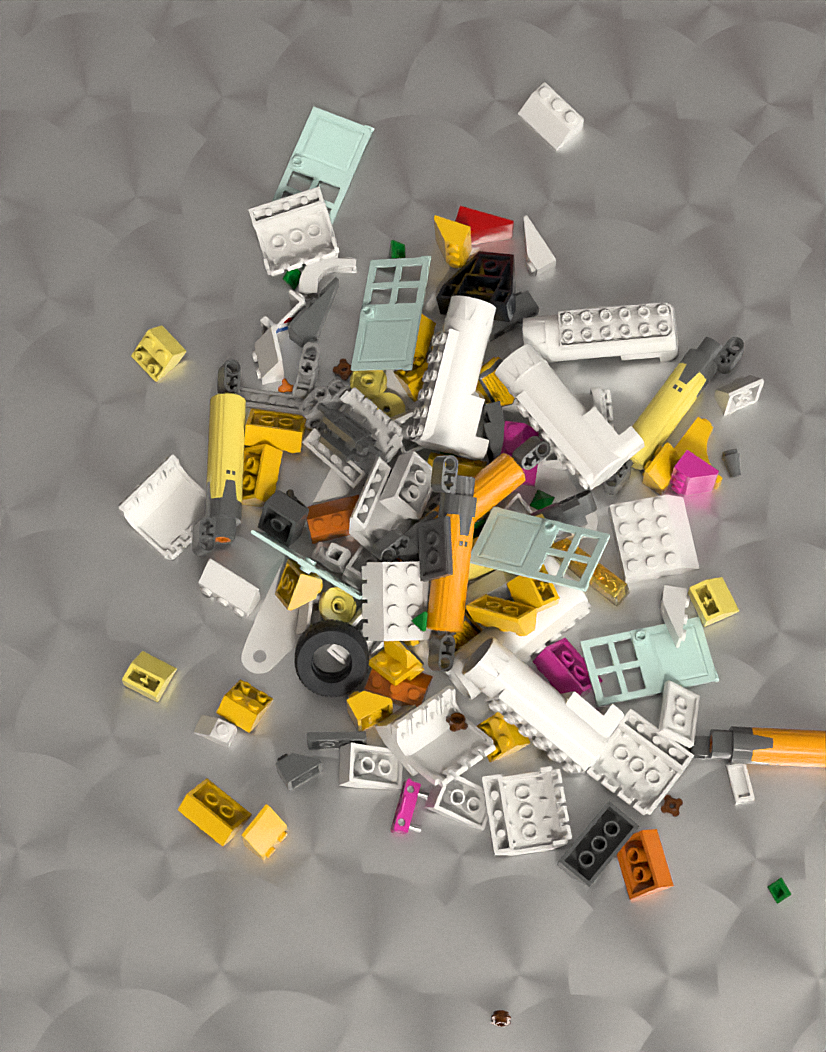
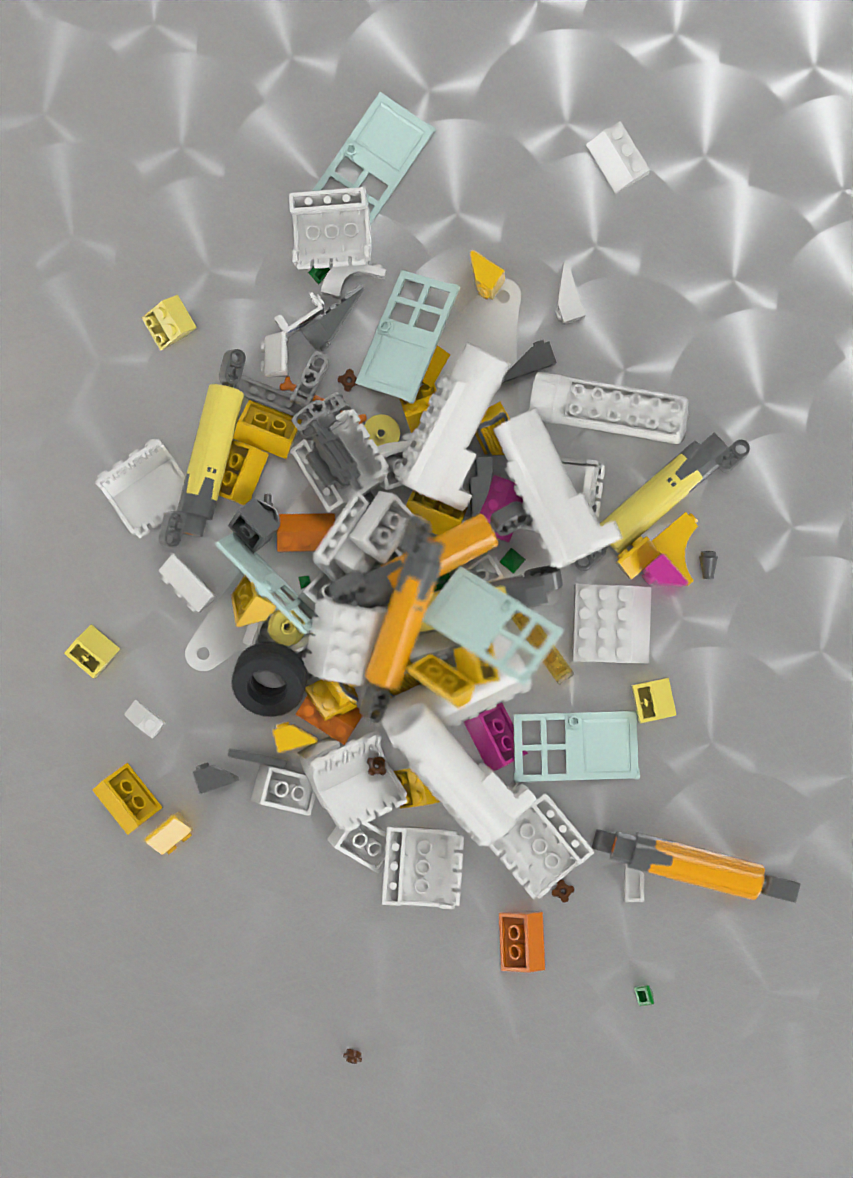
camera: 15 degrees right, 15 degrees up
yellow slope [216,679,273,733] -> none
white brick [310,541,352,573] -> none
light yellow plate [350,370,387,399] -> none
green slope [389,240,406,259] -> none
dark pink piece [391,778,430,834] -> none
green slope [411,612,428,632] -> none
dark grey tile [418,516,453,582] -> none
black wedge [436,251,516,322] -> none
red slope [455,206,514,245] -> none
dark grey slope [557,801,639,887] -> none
white tile [658,680,700,748] -> none
white slope [659,585,690,648] -> none
white slope [714,375,764,415] -> none

